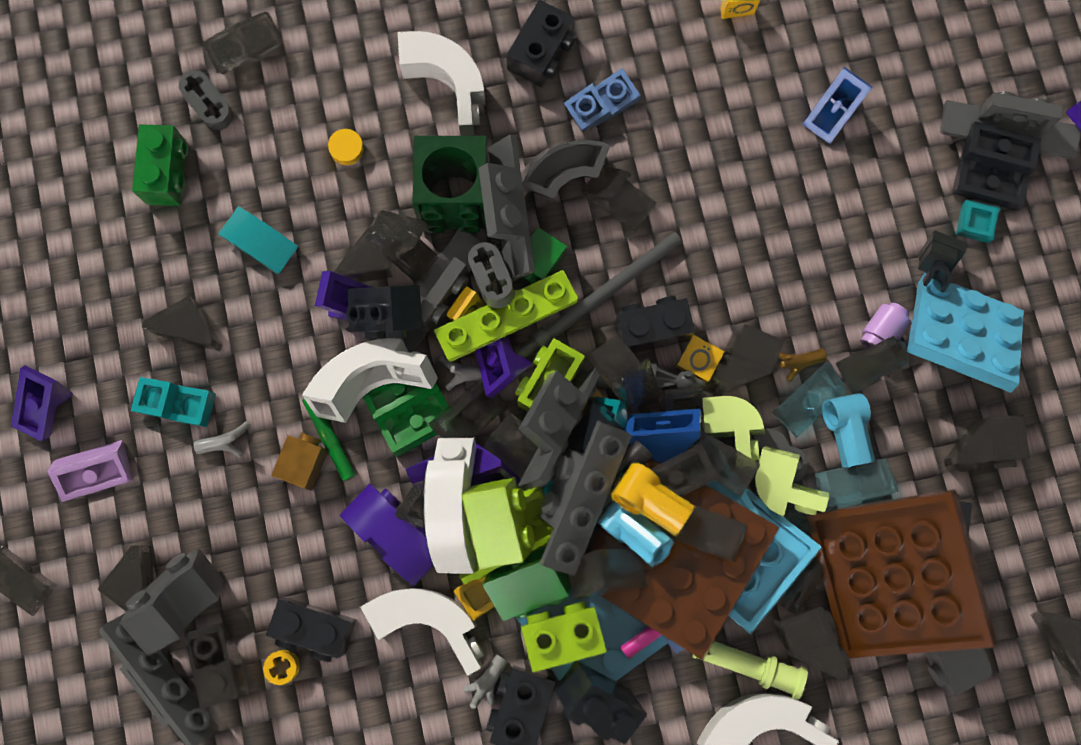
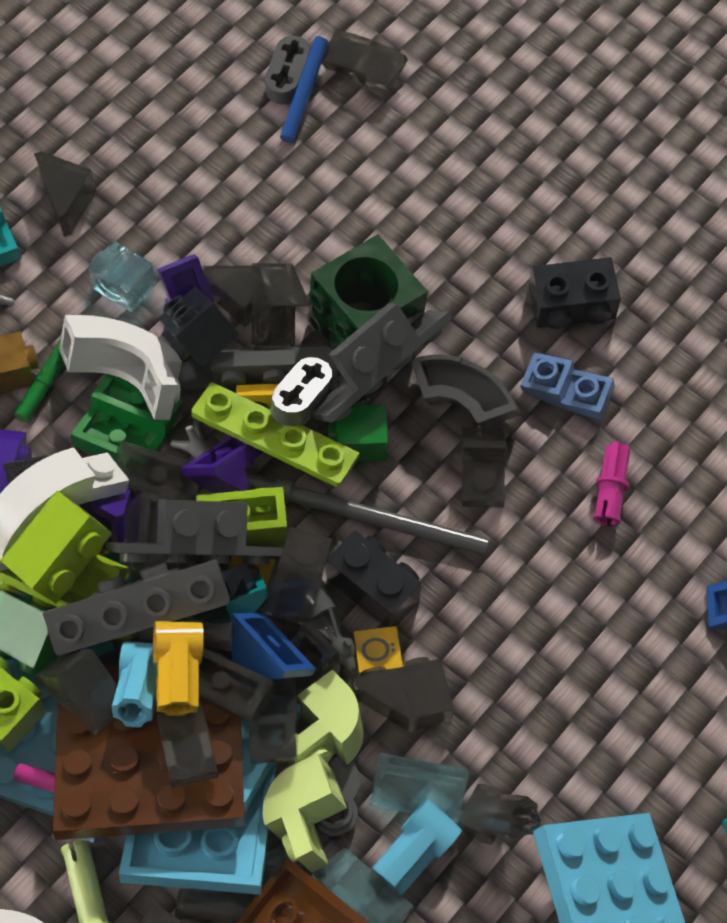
camera: 55 degrees right, 15 degrees down
green brick [132,124,188,206] -> none
teal slope [218,206,298,275] -> none
yellow tile [328,129,364,165] -> none
white arch [398,31,485,136] -> none
pearl gold bar [775,348,827,382] -> none
lavender brick [860,303,912,357] -> none
pearl dark grey piece [918,230,967,293] -> none
none -> clear light blue brick [89,240,156,312]
none -> blue bar [280,36,329,143]
none -> dark pink axle [593,442,630,526]

